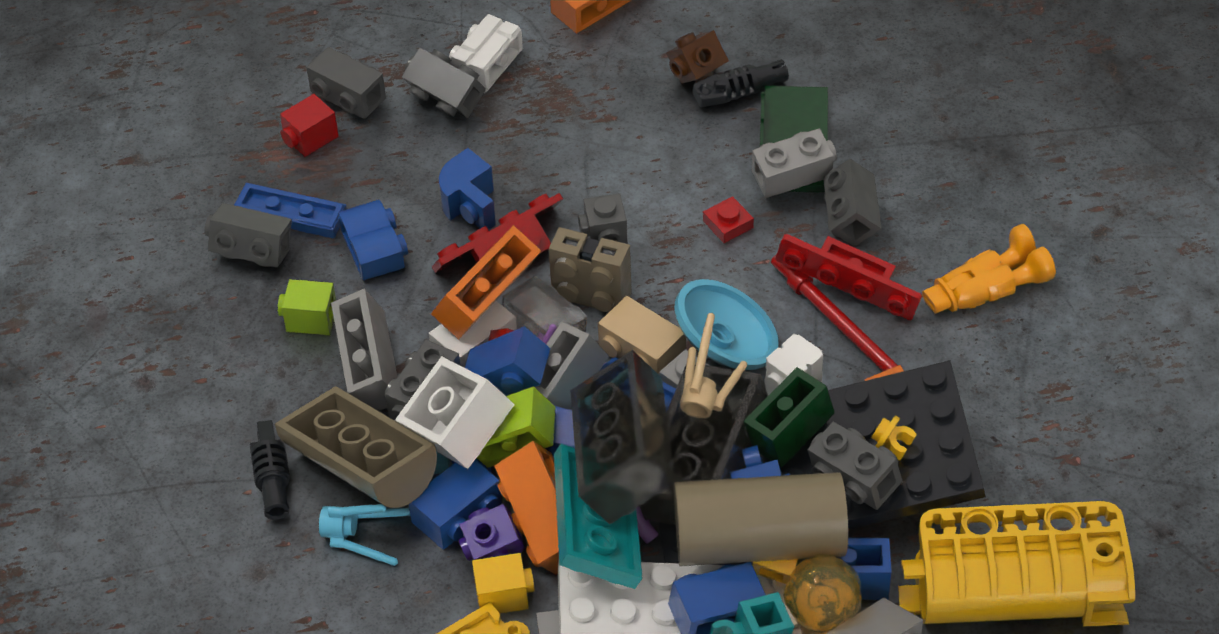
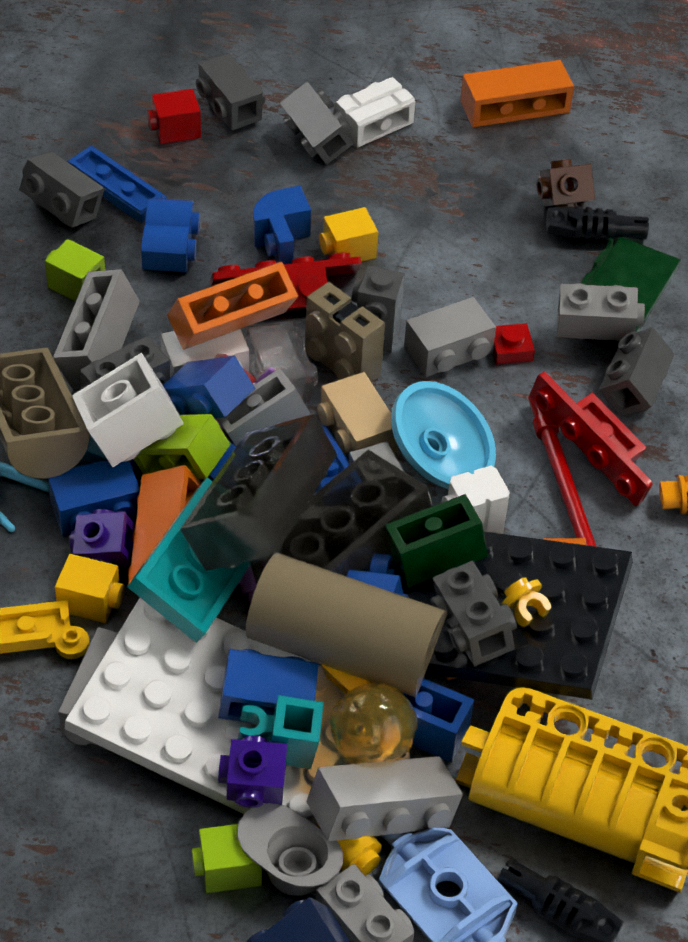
camera: 20 degrees right, 0 degrees up
tan plant [680,313,747,418] -> none
none -> yellow brick [319,207,378,262]
none -> light grey brick [404,297,496,377]

